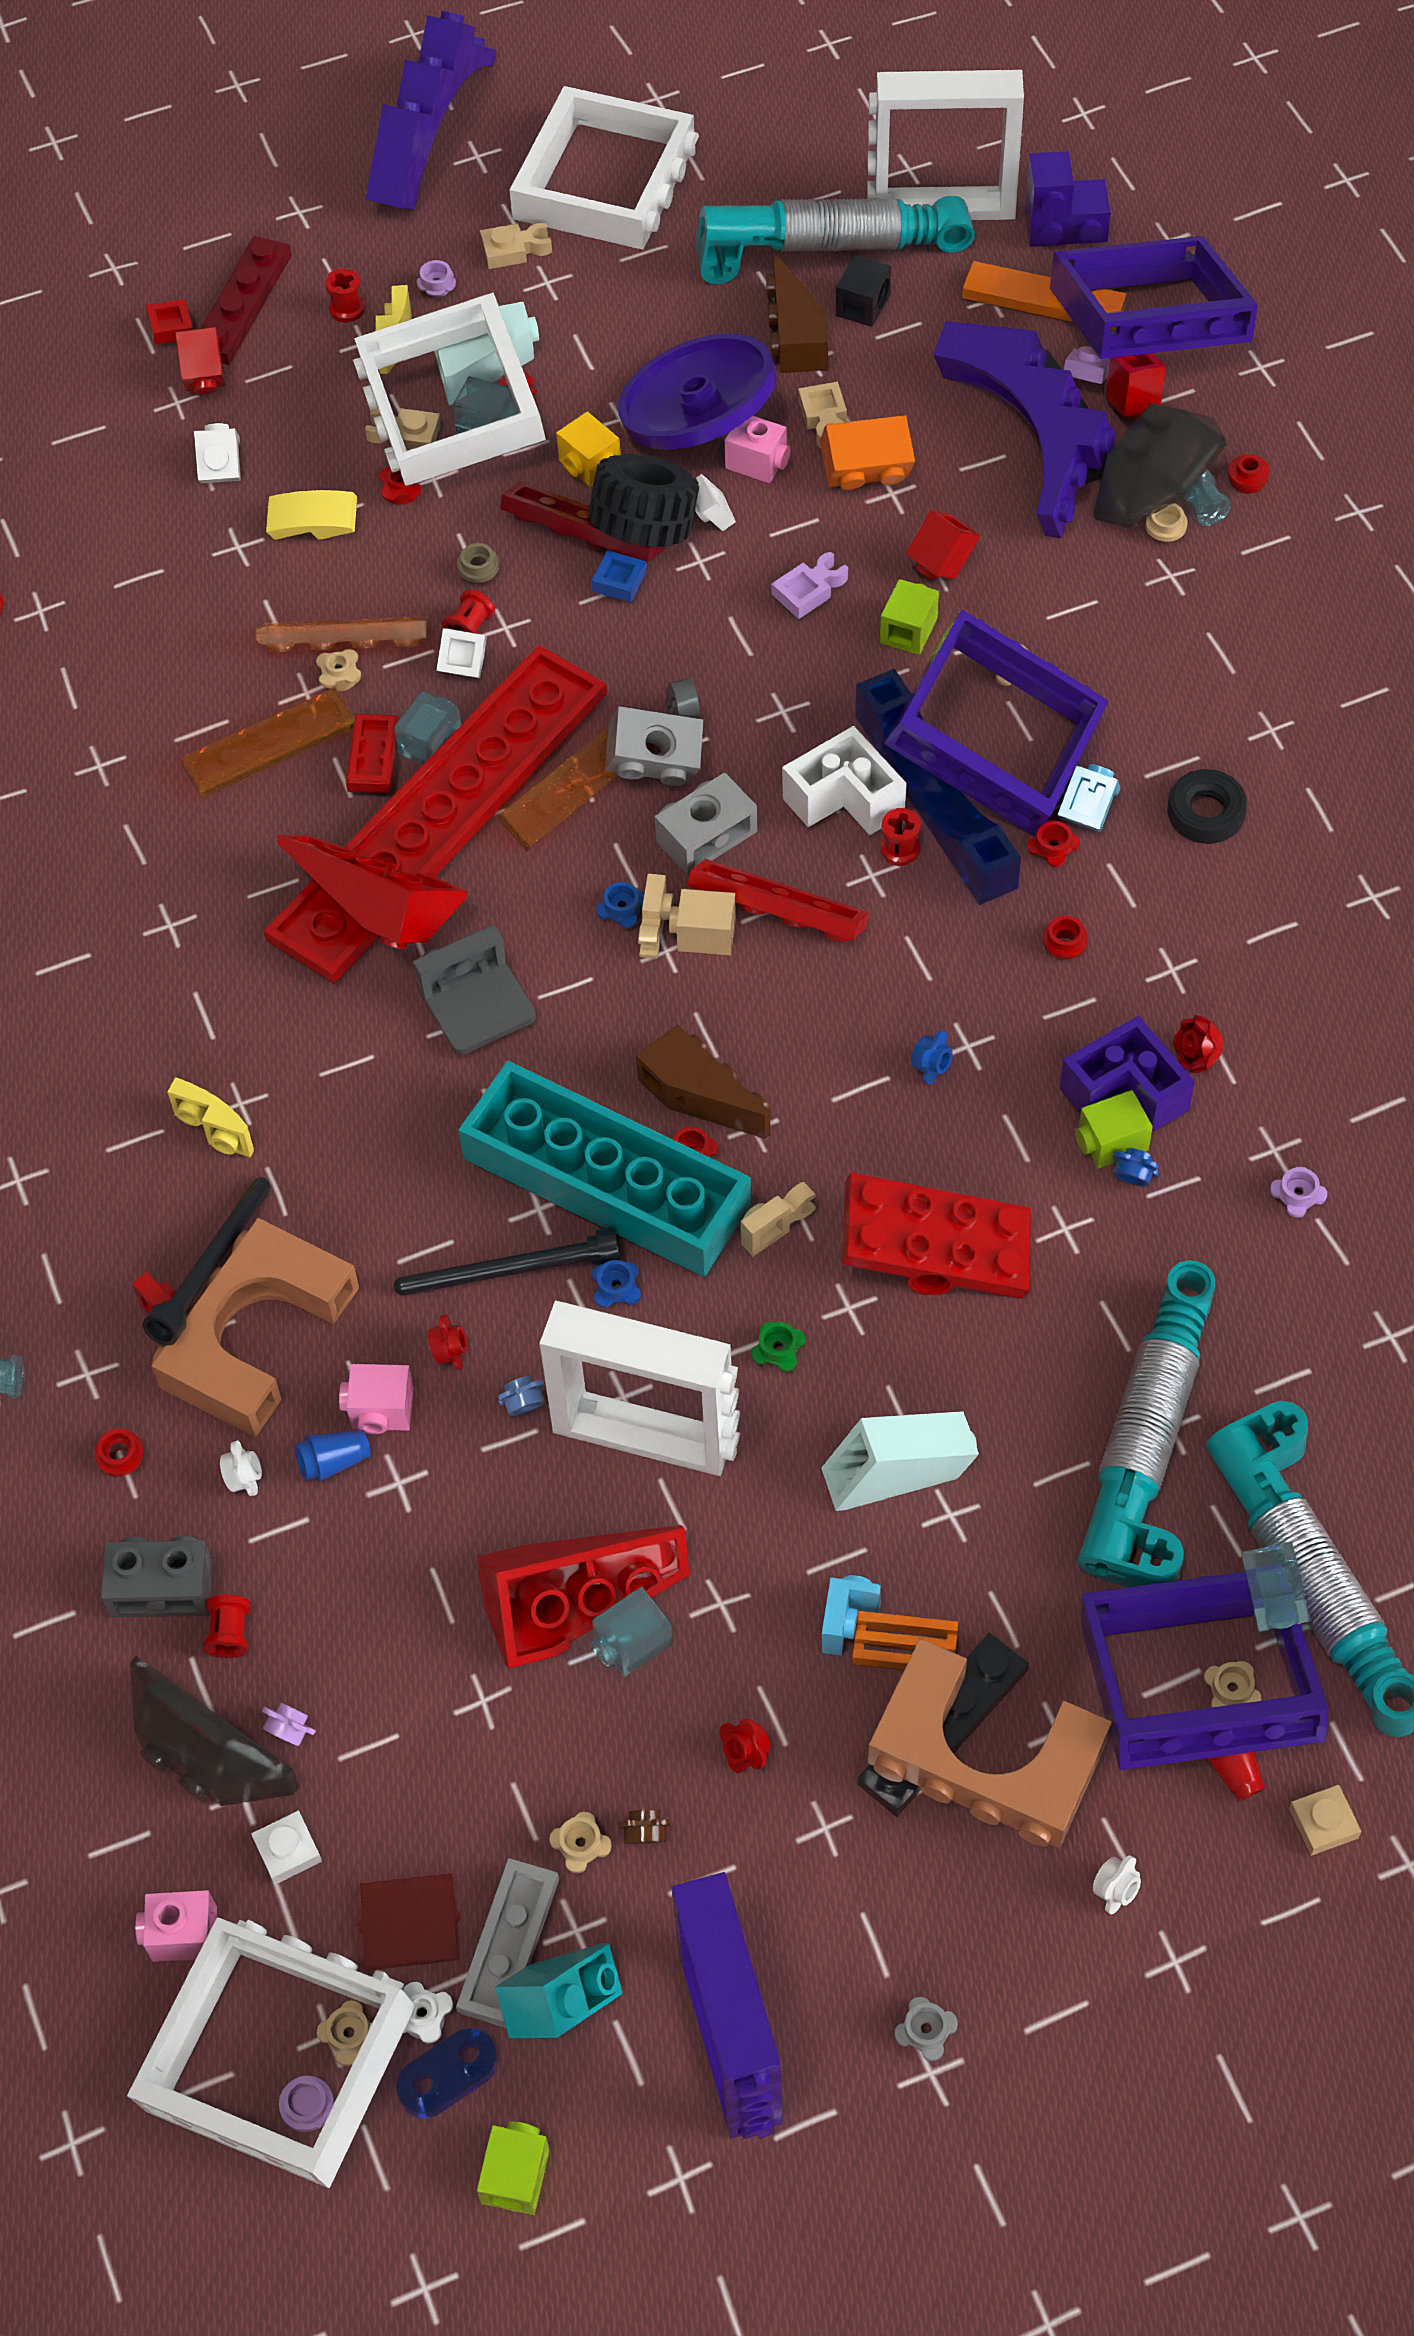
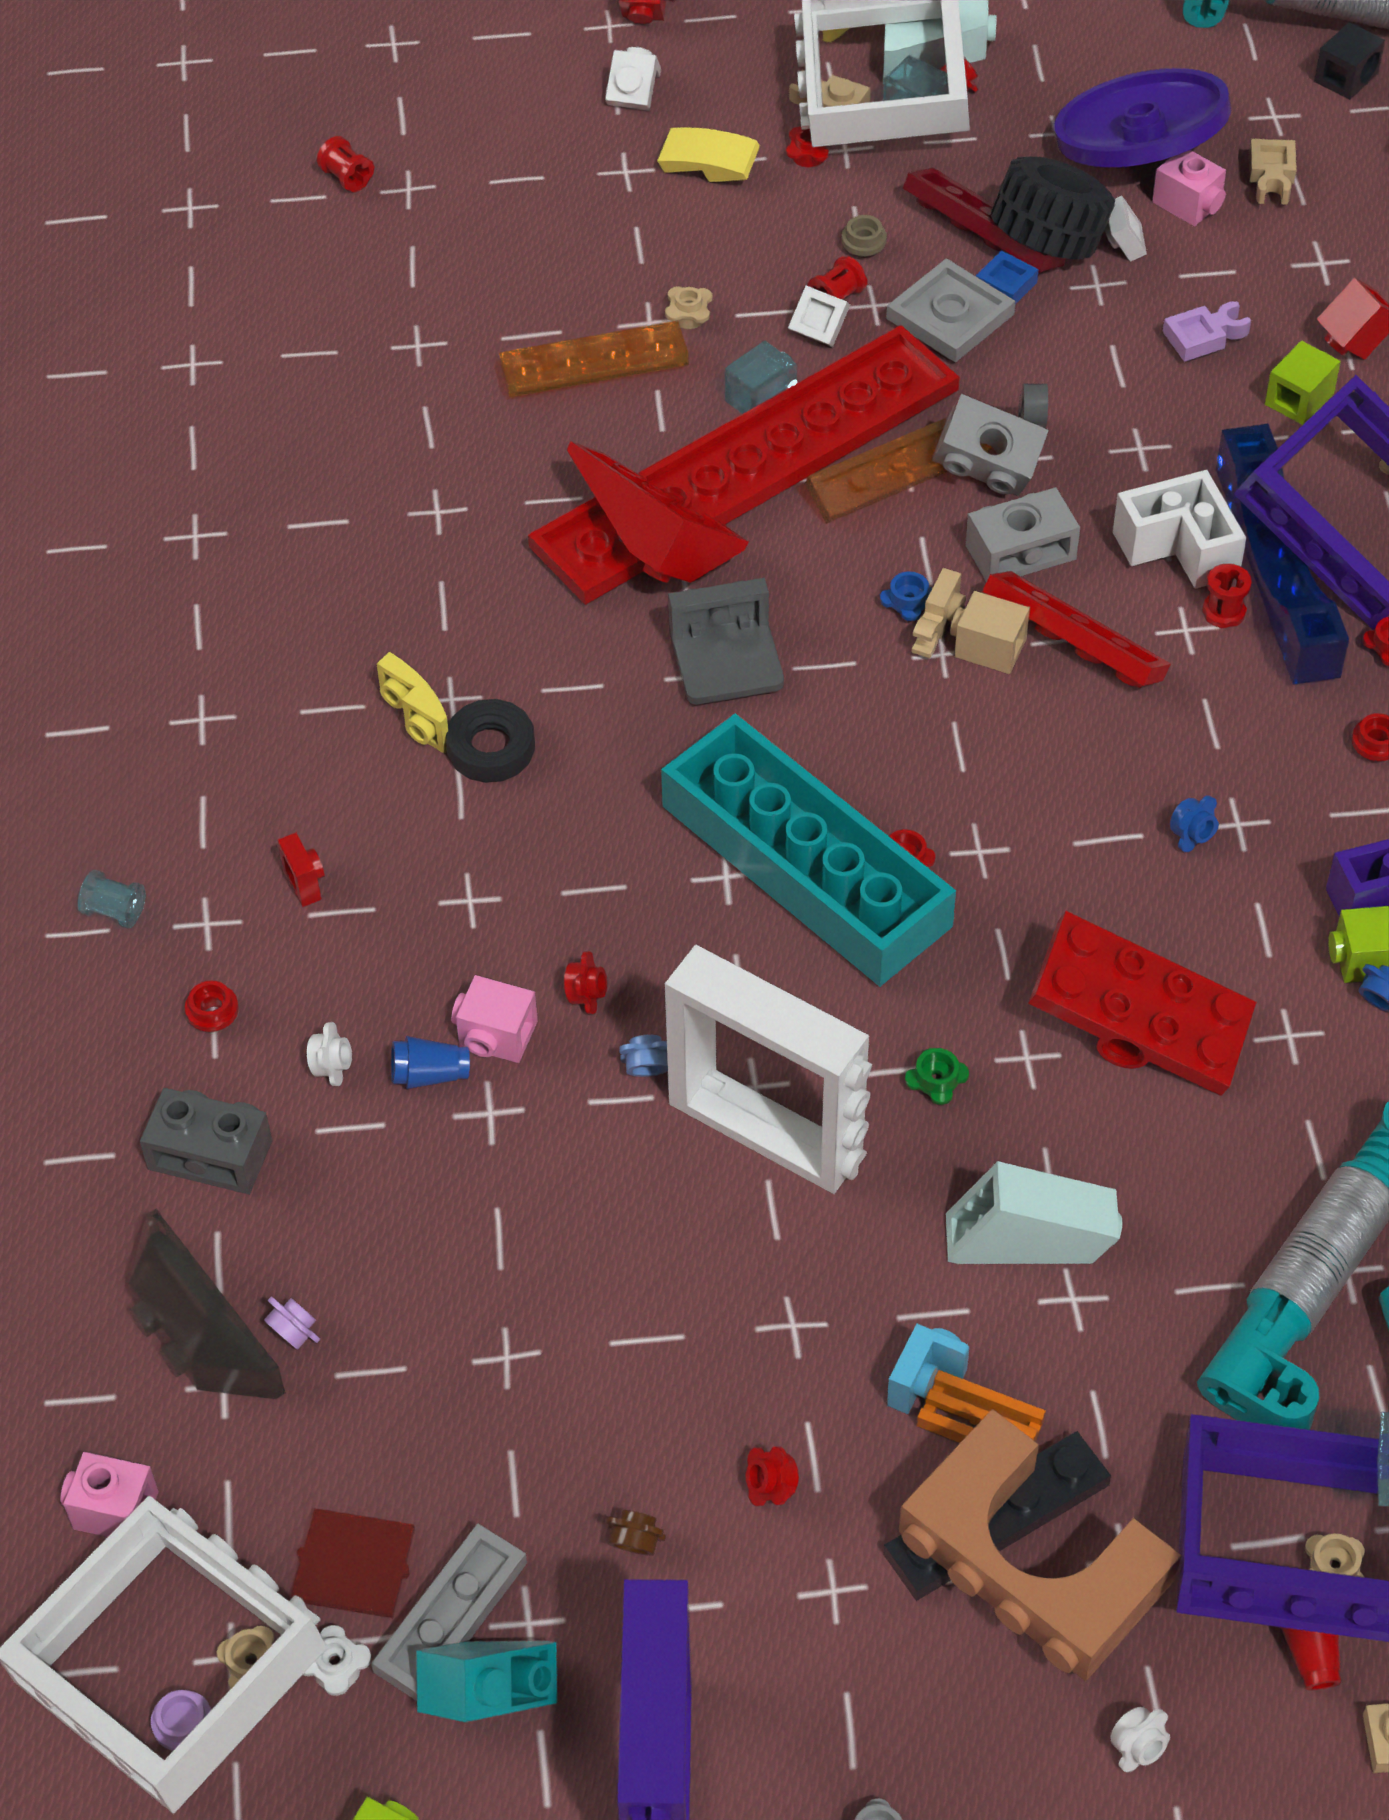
camera: 15 degrees right, 5 degrees down
black piece [142,1177,271,1345] -> none
nougat arch [151,1218,359,1438] -> none
red bush [202,1594,251,1659] -> none
white plate [251,1810,322,1885] -> none
clear orange plate [256,617,430,652] -> none
red plate [346,714,400,793] -> none
black piece [394,1227,620,1296] -> none
clear blue plate [396,2028,498,2118] -> none
red wedge [477,1525,690,1668] -> none
tan plate [550,1812,612,1873] -> none
yellow brick [556,411,621,487] -> none
clear light blue brick [591,1587,673,1677] -> none
blue plate [592,1260,641,1308] -> none
reddish brown slope [636,1024,771,1139] -> none
tan plate [740,1182,816,1257] -> none
reddish brown slope [766,256,828,373] -> none
orange brick [820,415,915,490] -> none
none -> black tyre [446,699,535,783]
none -> light grey plate [886,258,1016,363]

